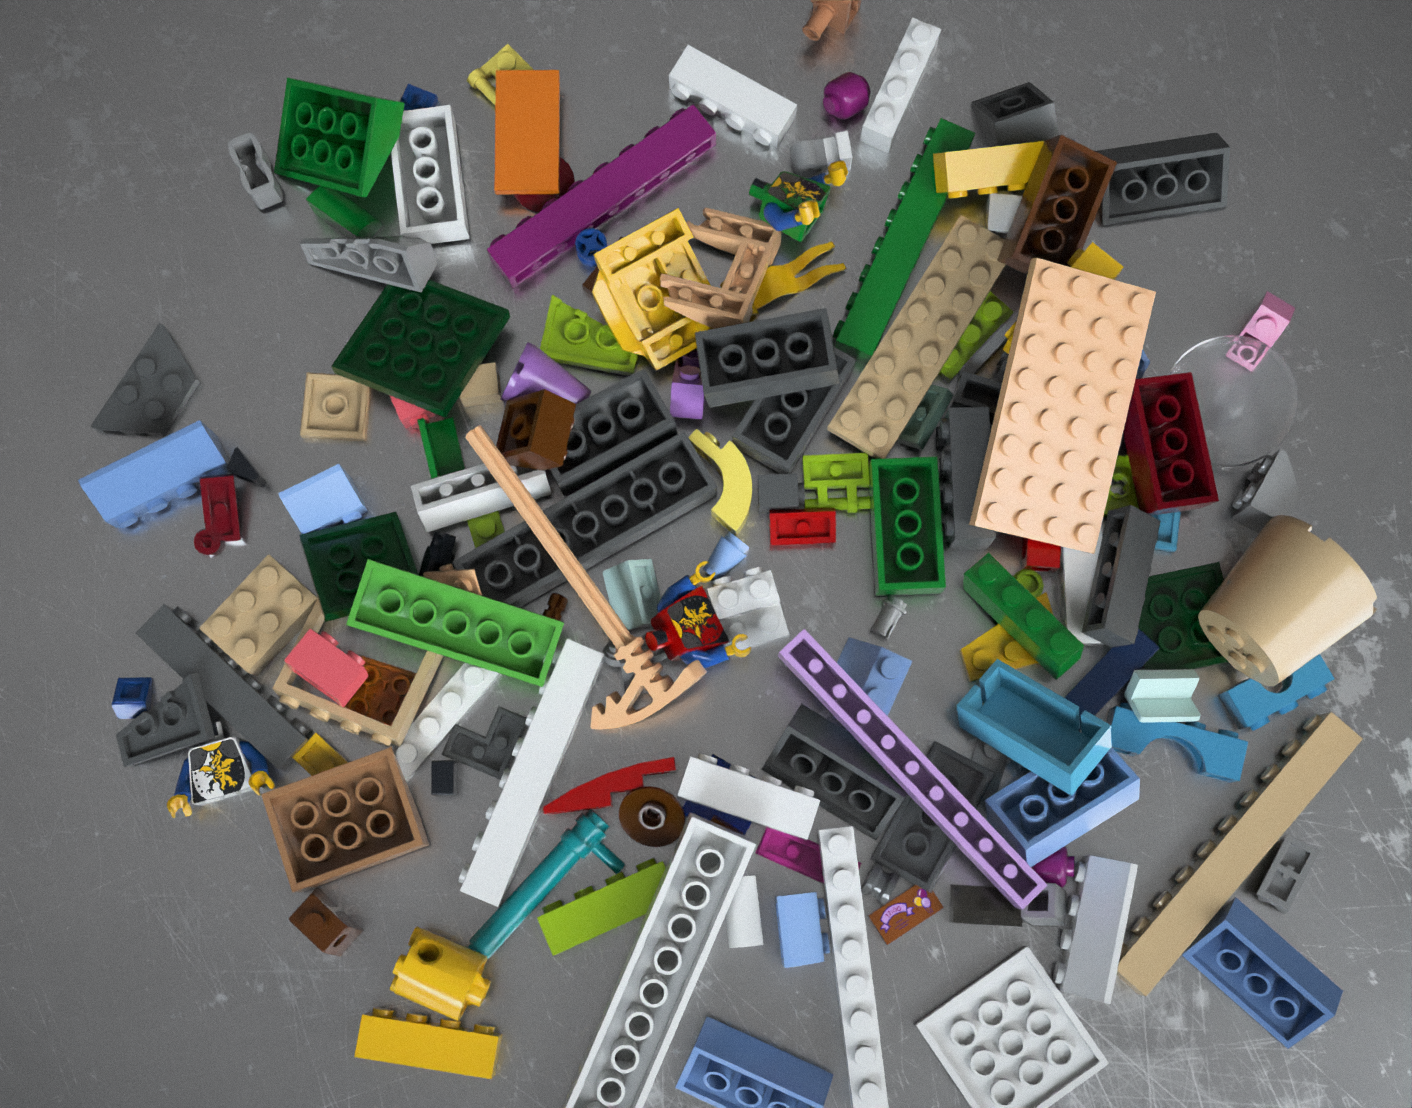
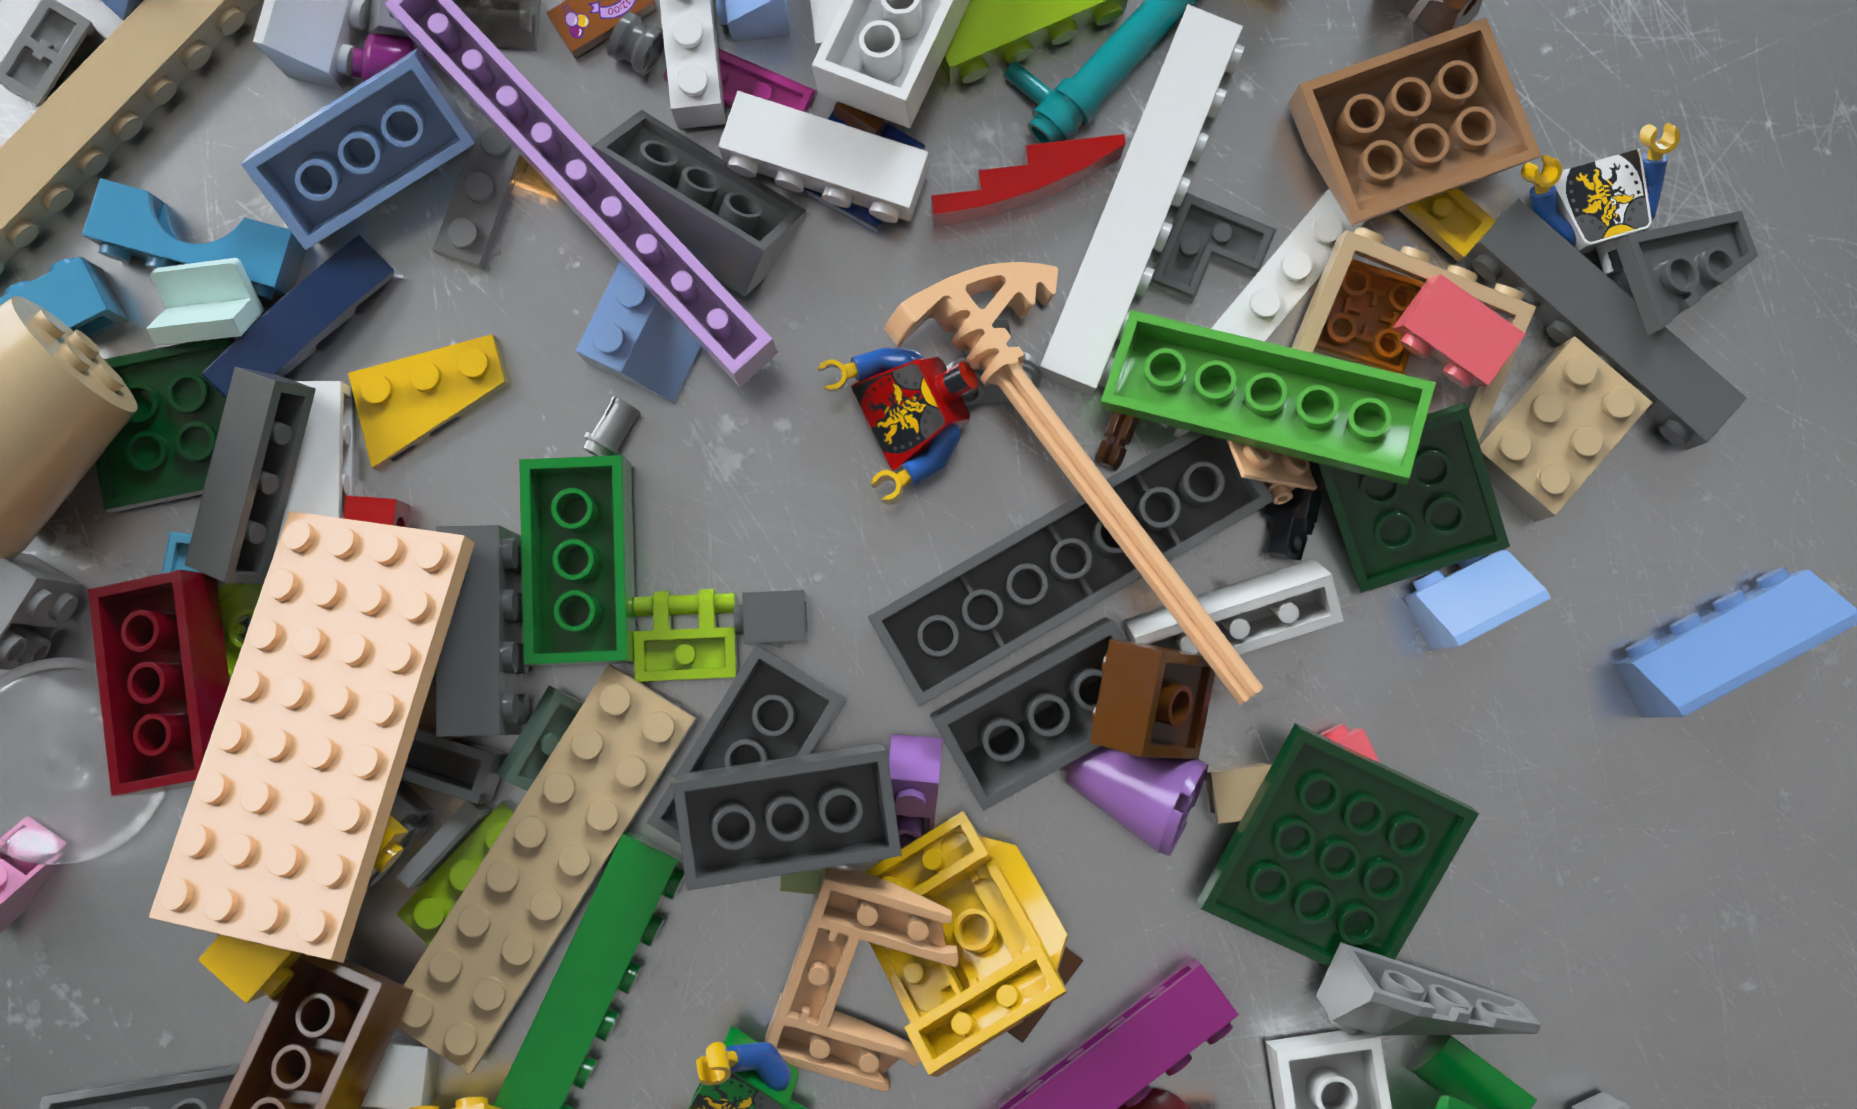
camera: 175 degrees right, 5 degrees up
dark grey wing [91,323,200,436] -> none
blue slope [112,677,152,719] -> none
dark red hinge [194,474,241,555] -> none
black slope [227,447,266,487] -> none
tan tile [300,372,372,442] -> none
green panel [417,417,466,479] -> none
black piece [431,760,458,796] -> none
lime plate [467,511,505,548] -> none
lime wing [540,295,638,376] -> none
blue wheel [575,228,607,267] -> none
light aqua panel [603,559,661,631] -> none
reddish brown dish [619,786,685,847] -> none
light yellow arch [688,429,752,536] -> none
light blue cone [703,531,749,580] -> none
white plate [707,567,790,650] -> none
yellow flag [720,241,847,322] -> none
red plate [769,508,836,545] -> none
dark grey tile [871,740,995,893] -> none
medium azure piece [957,659,1111,796] -> none
green brick [963,552,1084,680] -> none
lime plate [1013,569,1044,598] -> none

